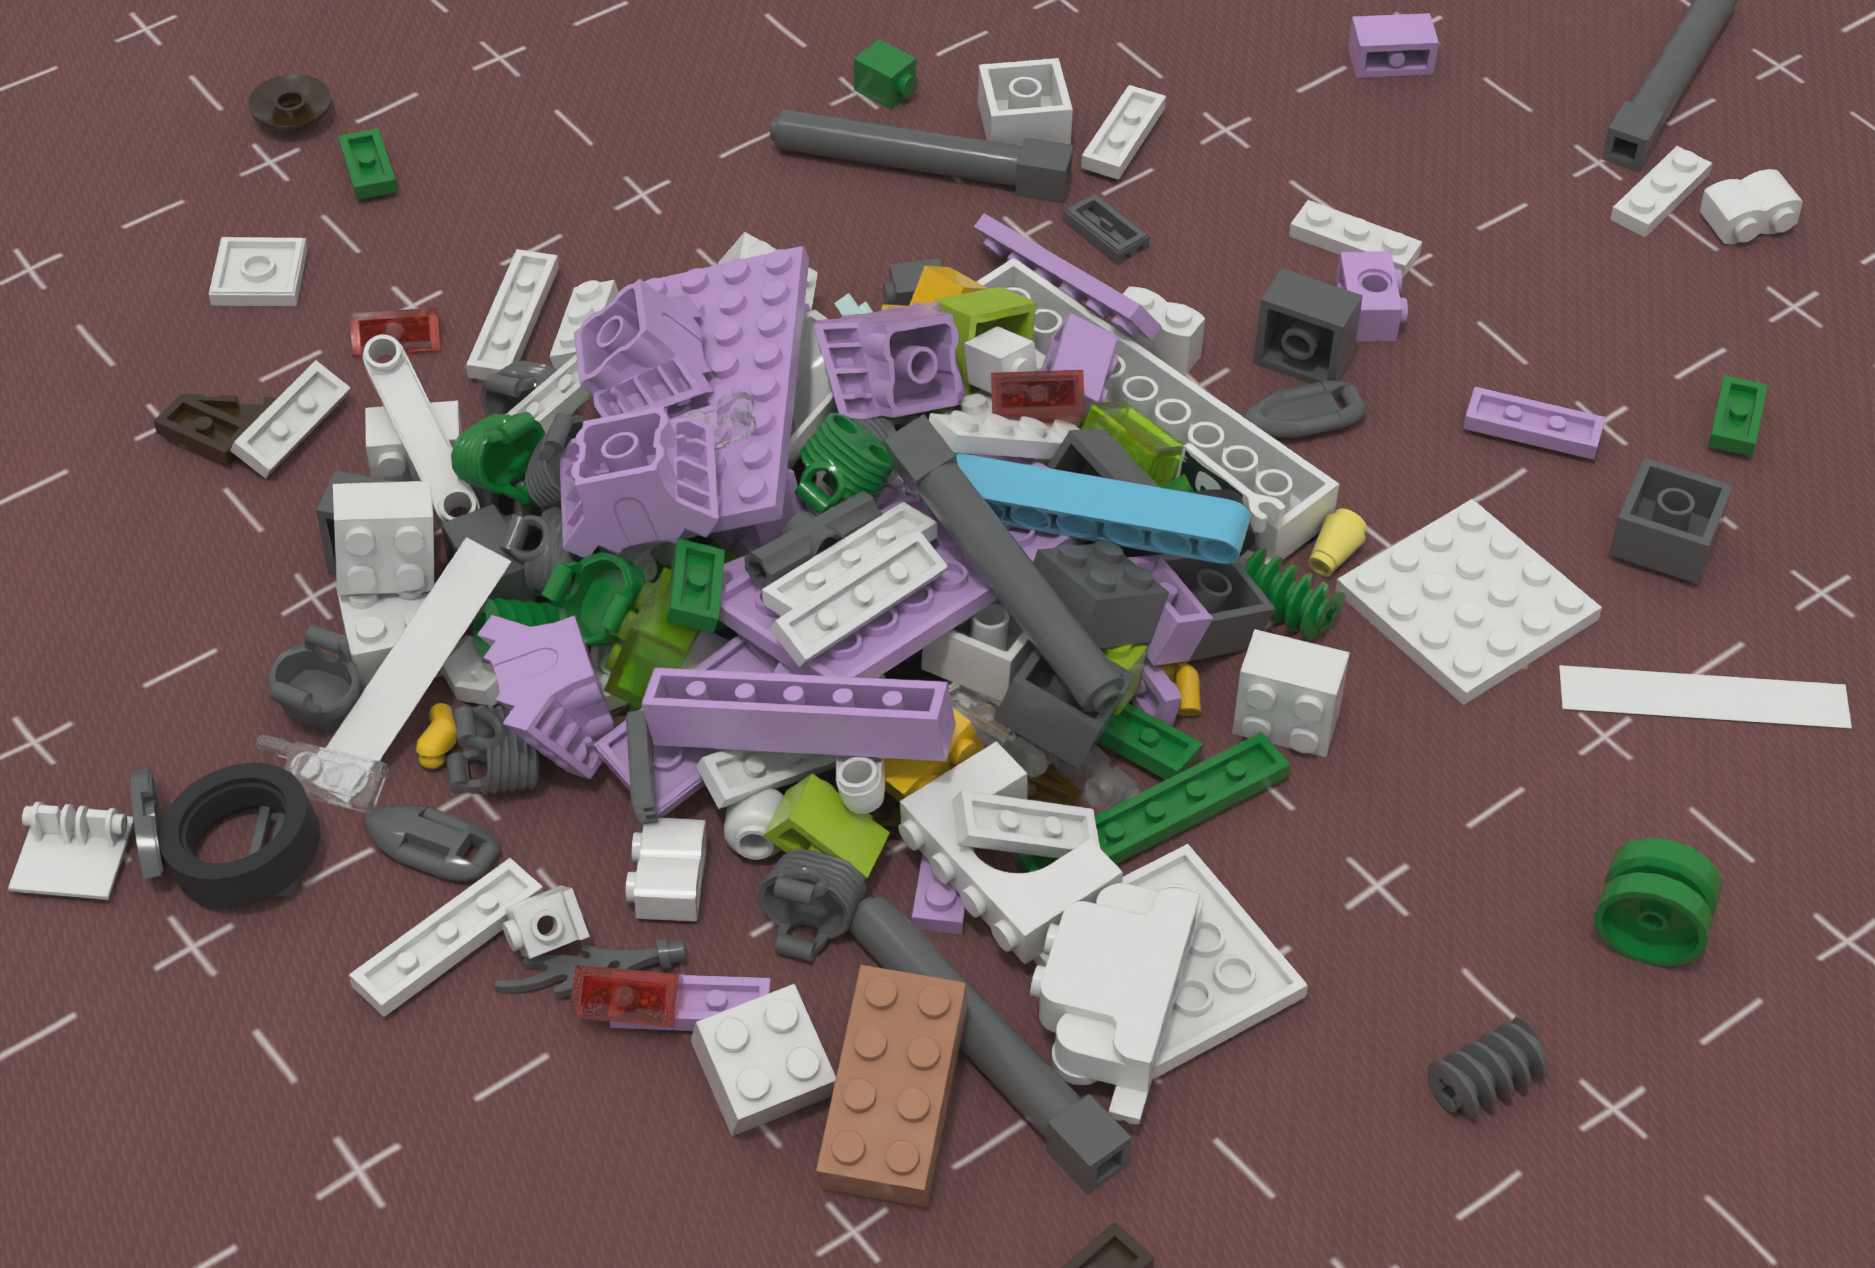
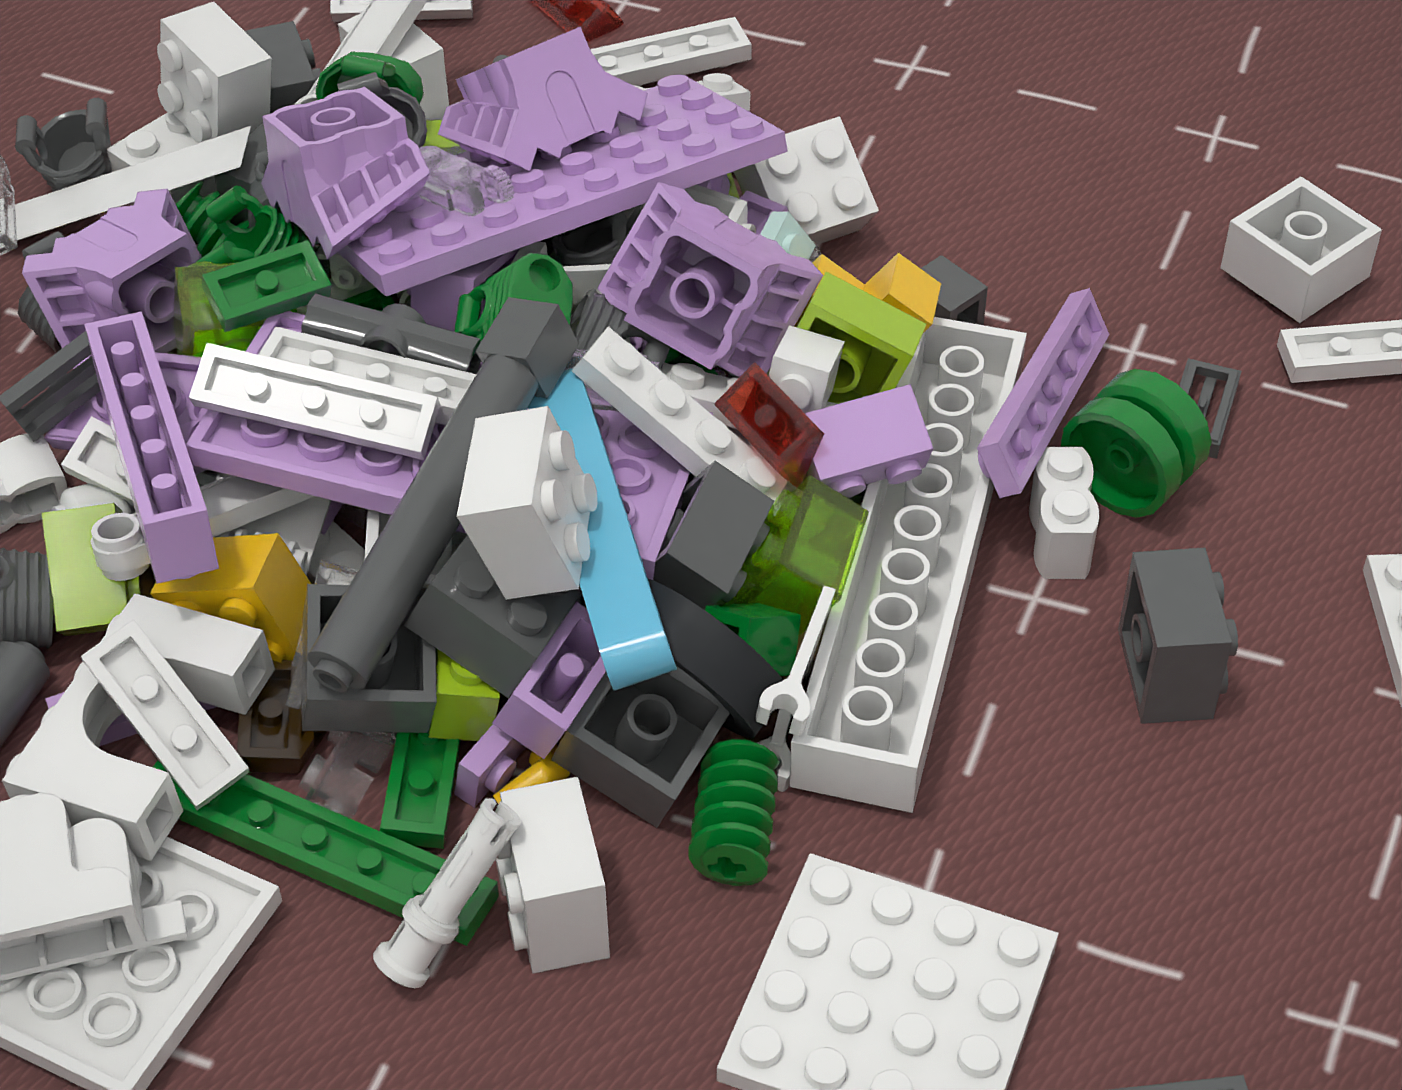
camera: 60 degrees right, 0 degrees up
dark grey brick [770,109,1073,203] -> none
green brick [854,39,918,110] -> none
dark grey piece [1243,380,1367,438] -> none
light yellow cone [1307,508,1367,577] -> none
lavender brick [1336,251,1408,342] -> none
lavender plate [1463,387,1606,460] -> none
none -> white pin [373,798,521,988]
none -> white brick [457,406,598,599]
none -> green wheel [1061,369,1212,518]

